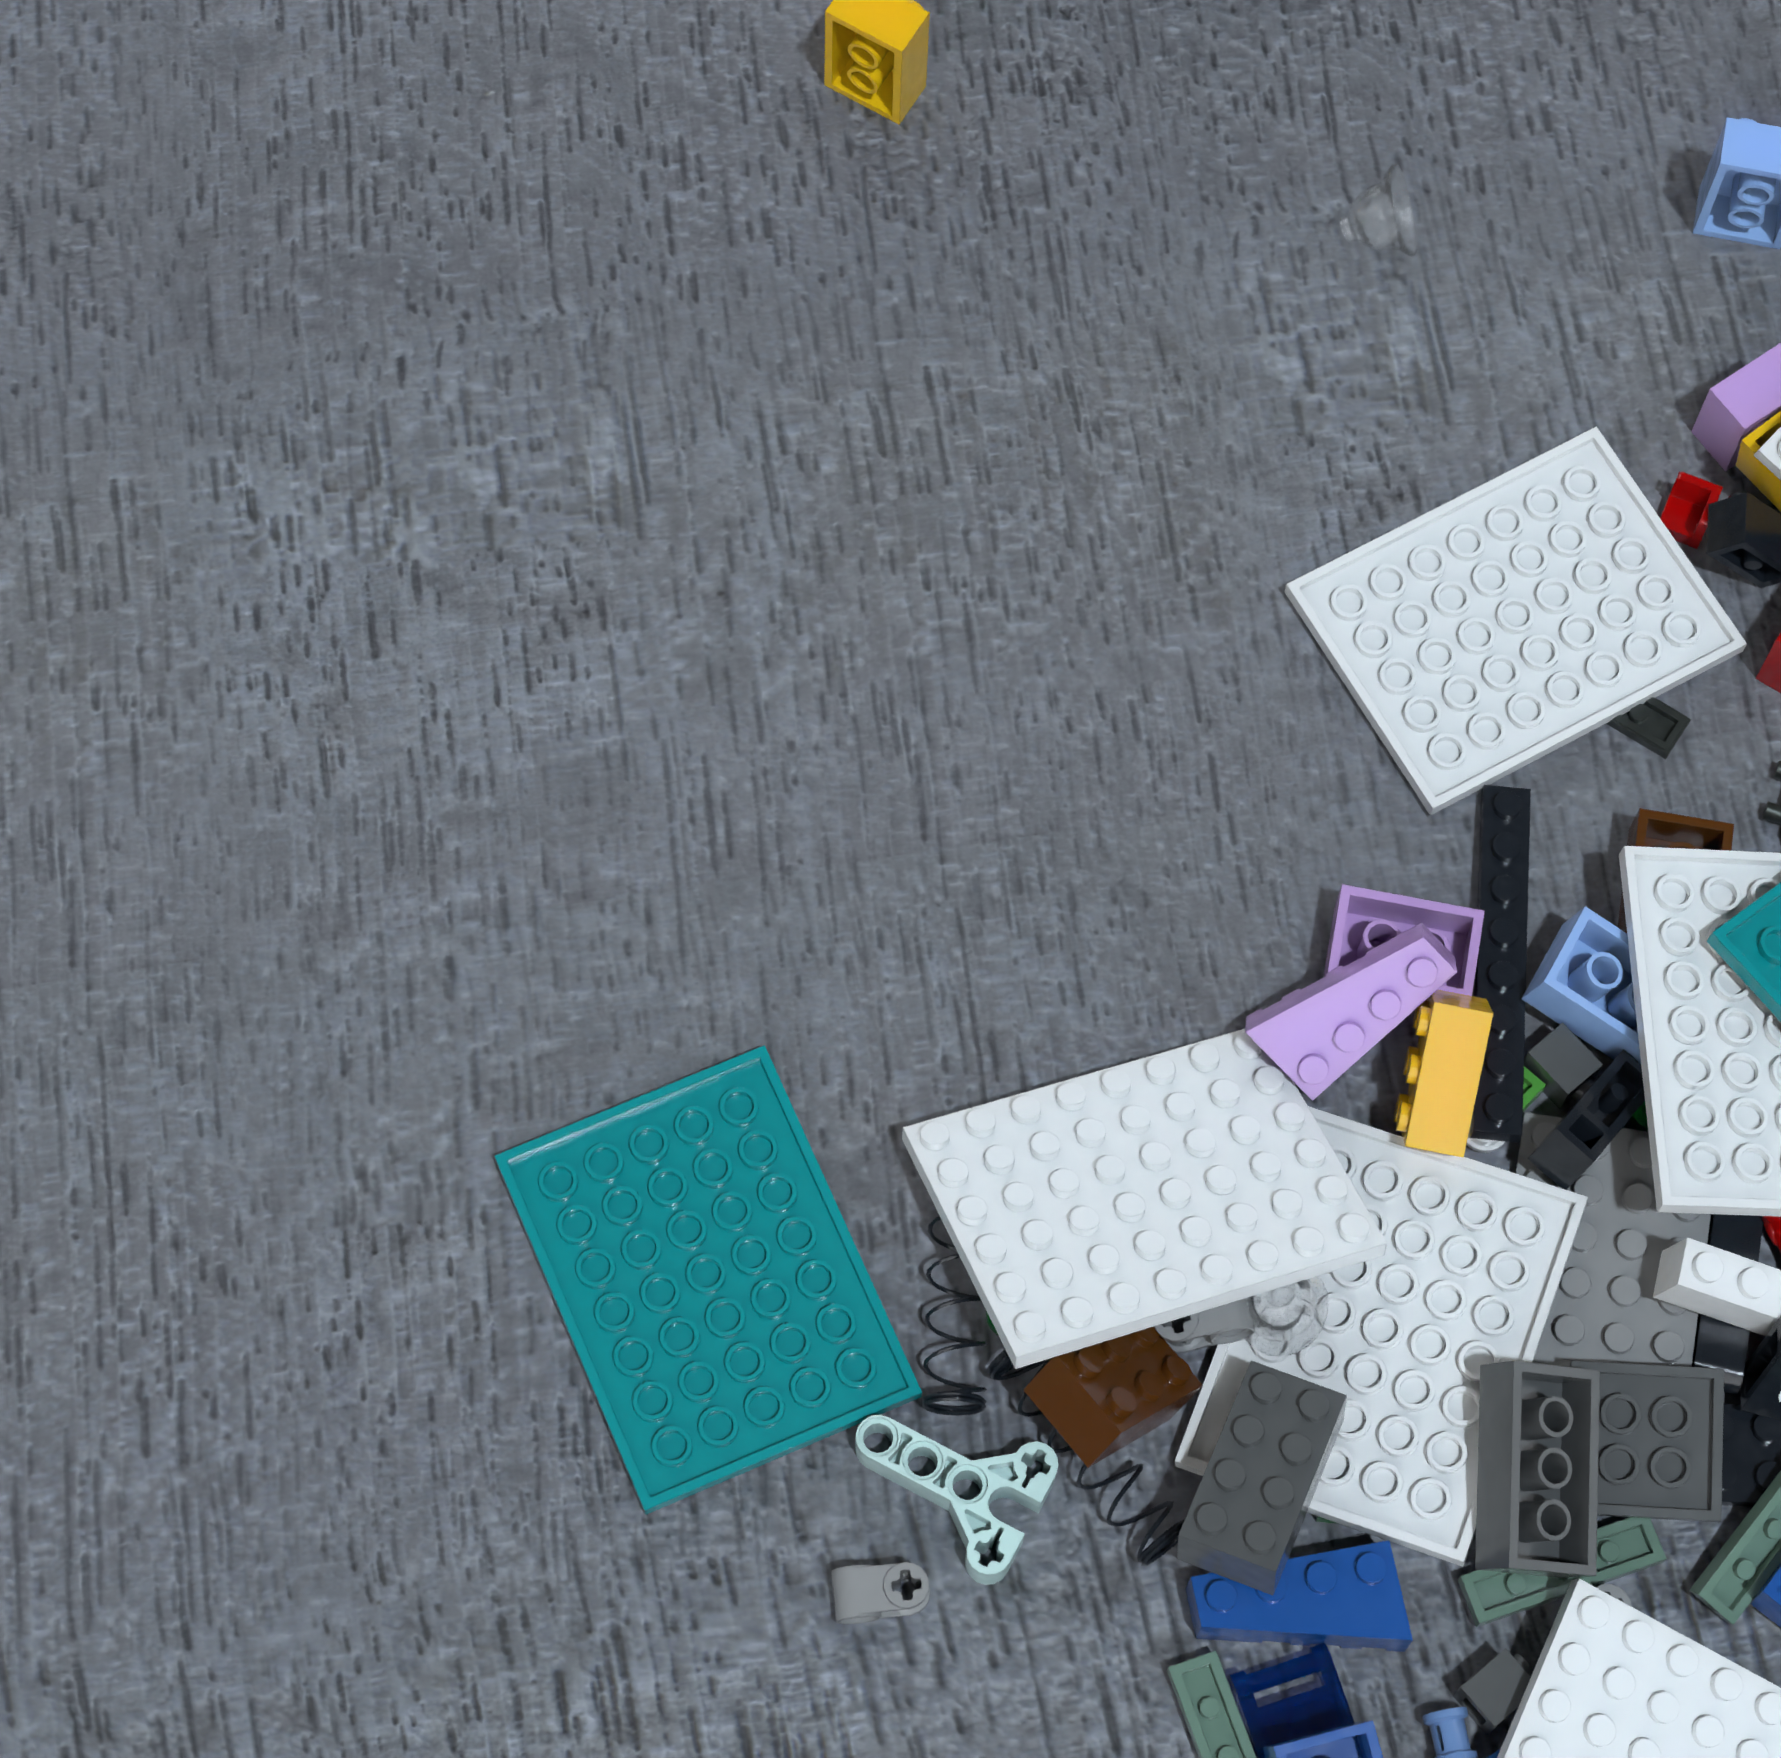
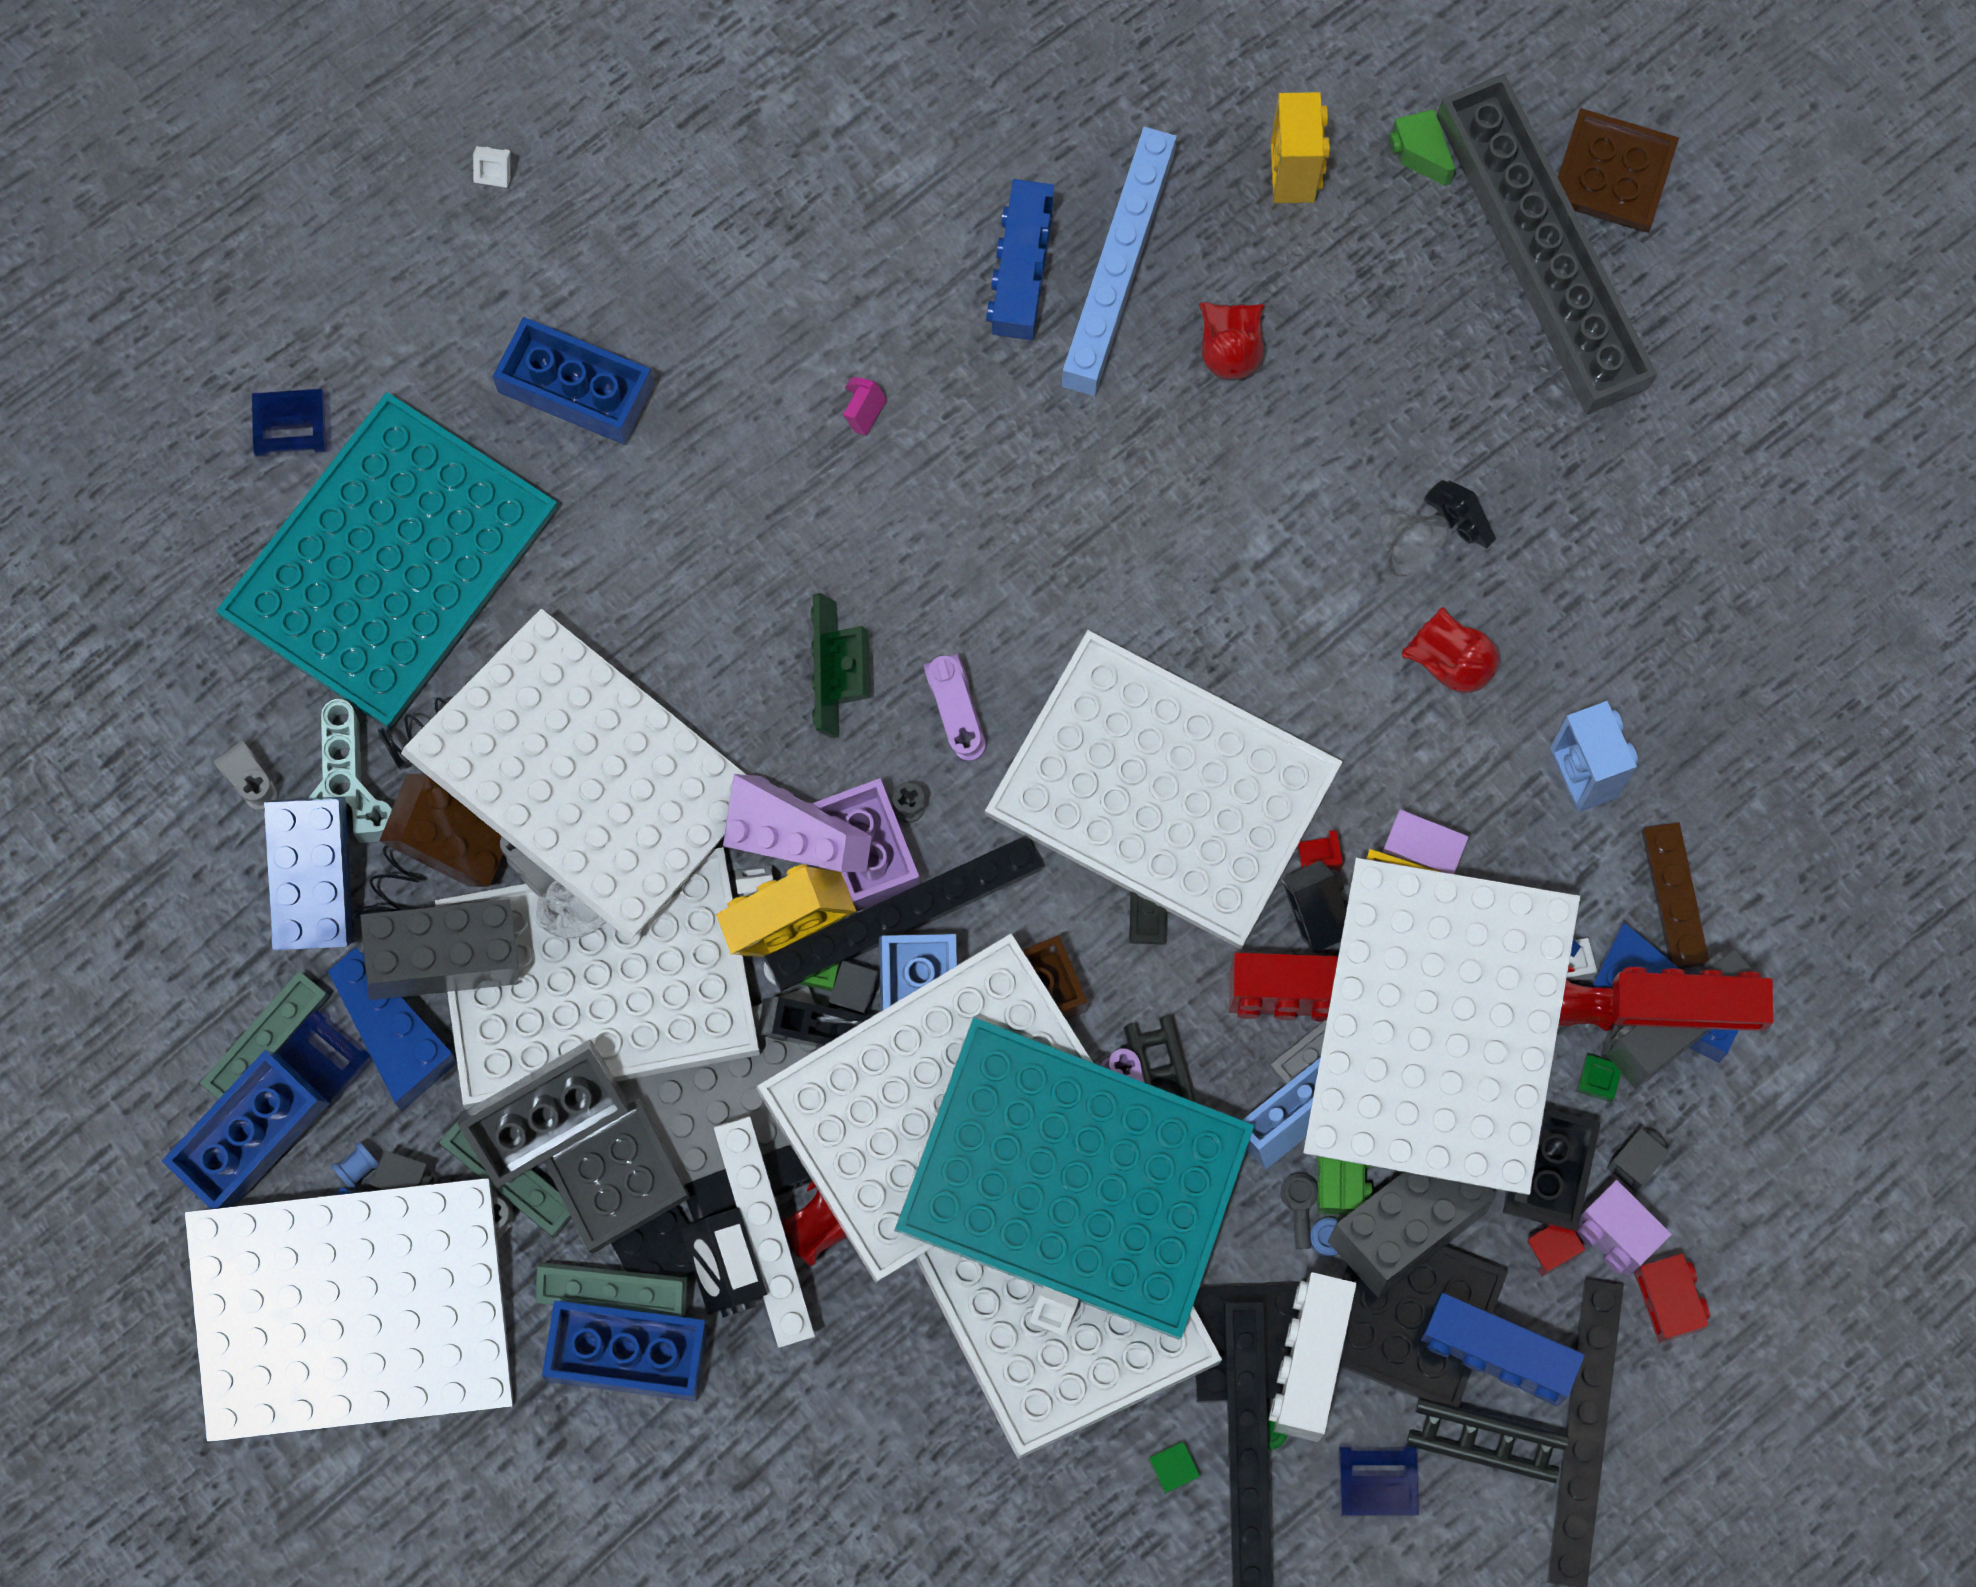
camera: 60 degrees right, 5 degrees up
none -> clear blue plate [252,389,327,457]
none -> brick [264,797,354,950]
none -> white tile [473,146,510,188]
none -> blue brick [493,317,654,445]
none -> white tile [735,865,773,897]
none -> dark green bracket [811,593,870,738]
none -> dark pink tile [843,377,886,436]
none -> dark grey bush [892,782,925,823]
none -> lavender piece [924,653,986,762]
none -> blue wedge [986,179,1054,340]
none -> light blue brick [1062,127,1177,396]
none -> red piece [1199,302,1265,379]
none -> red piece [1401,607,1500,693]
none -> black plate [1424,480,1496,548]

